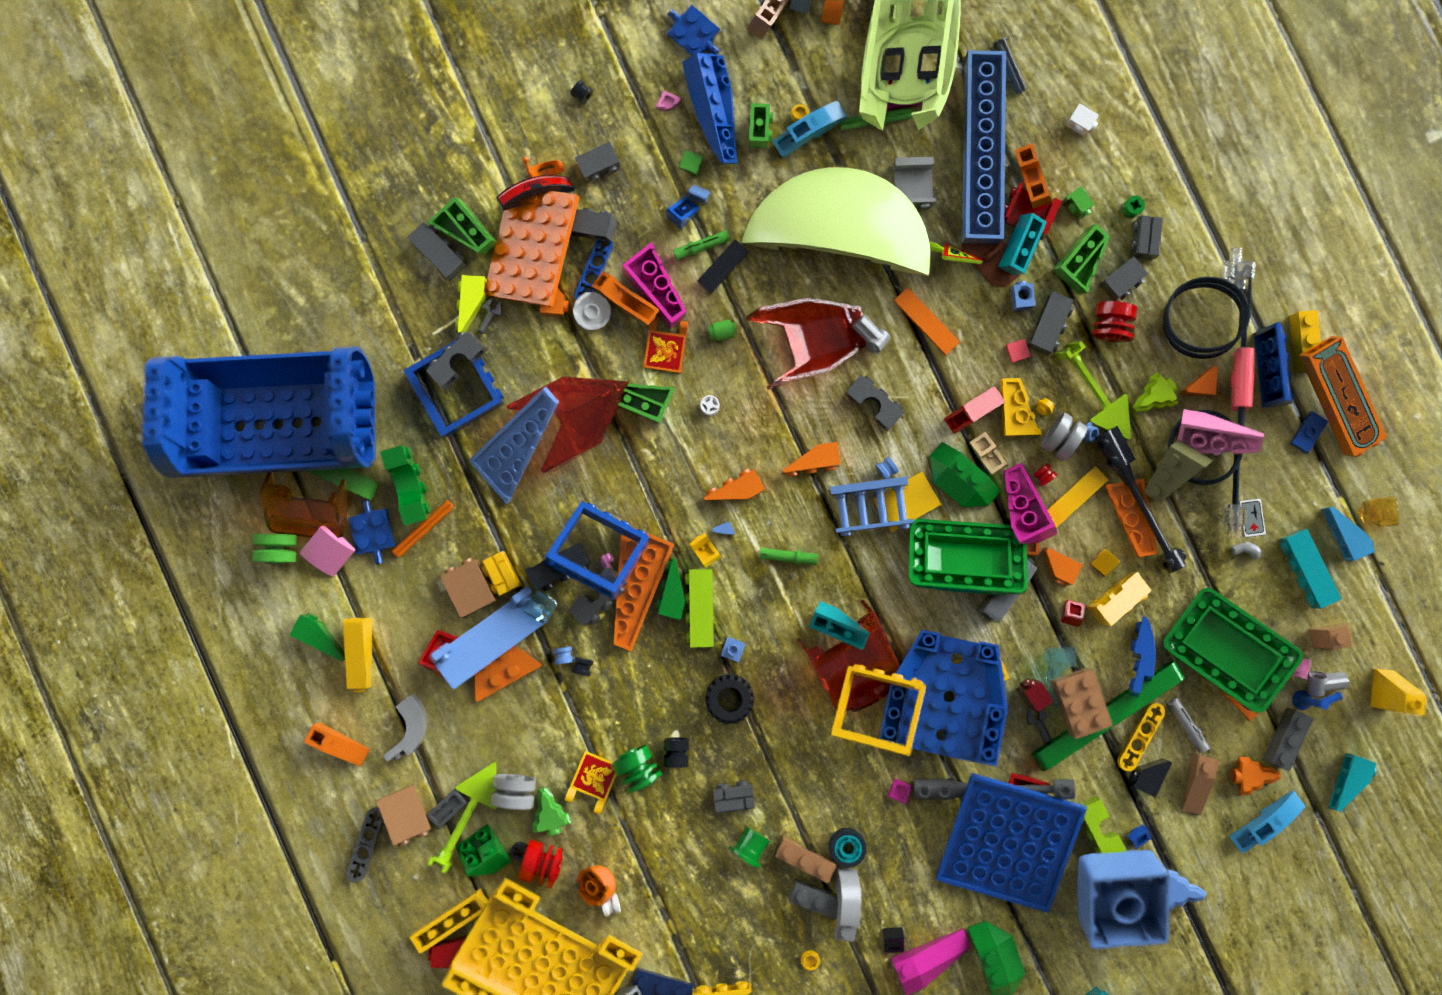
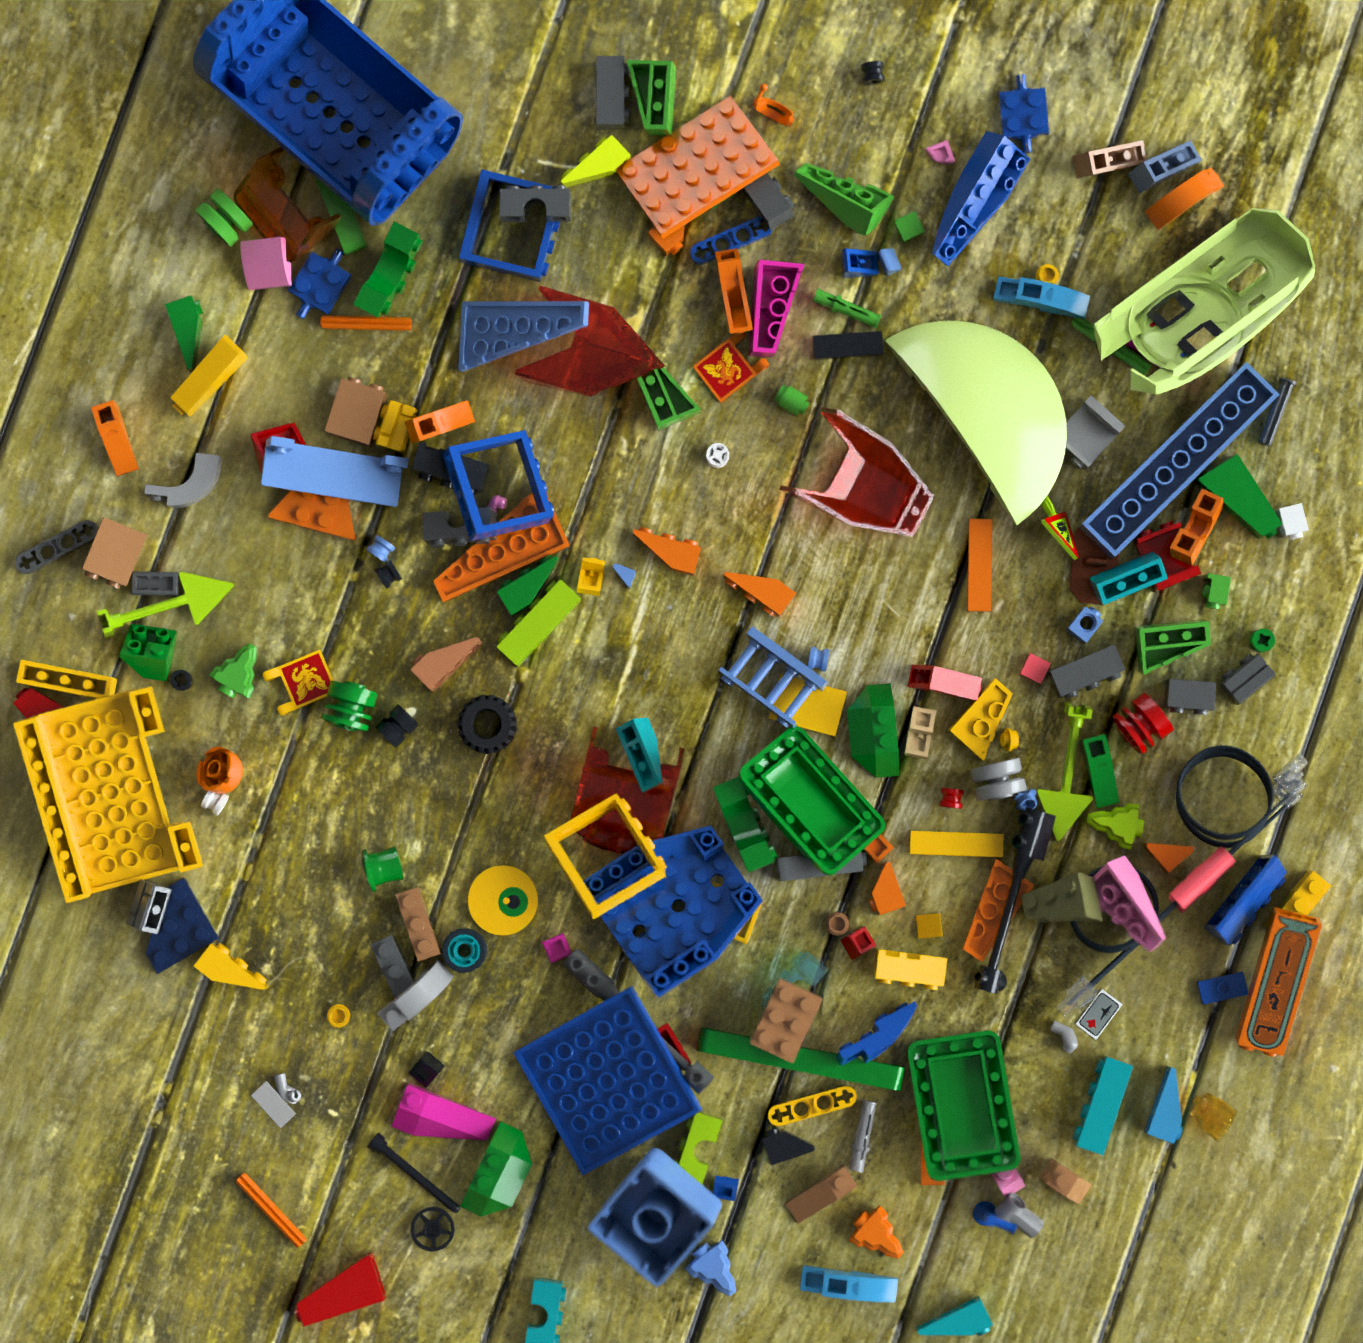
camera: 45 degrees right, 0 degrees up
flat silver bar [478,298,502,334] -> none
light grey wheel [491,774,536,809] -> none
slope [496,175,575,211] -> none
red wheel [519,839,563,889] -> none
clear light blue panel [524,591,558,624] -> none
white tile [573,292,611,330] -> none
dark grey brick [575,142,620,183] -> none
dark grey brick [713,780,755,813] -> none
medium blue brick [721,636,746,662] -> none
bright green brick [749,103,773,148] -> none
bright green pin [759,547,818,566] -> none
dark grey arch [845,375,905,431] -> none
light grey piece [853,315,891,354] -> none
dark pink wedge [1004,462,1058,544] -> none
dark red brick [1016,678,1054,712] -> none
dark grey bar [1027,710,1052,743] -> none
dark grey brick [1263,708,1314,772] -> none
yellow slope [1370,668,1426,716] -> none
none -> orange slope [404,400,475,443]
none -> nougat slope [410,637,483,692]
none -> yellow tile [468,865,538,935]
none -> green brick [713,776,778,873]
none -> bright green wedge [794,163,894,236]
none -> medium nougat plate [826,912,849,936]
none -> green slope [1079,734,1119,808]
none -> green slope [1195,454,1282,539]

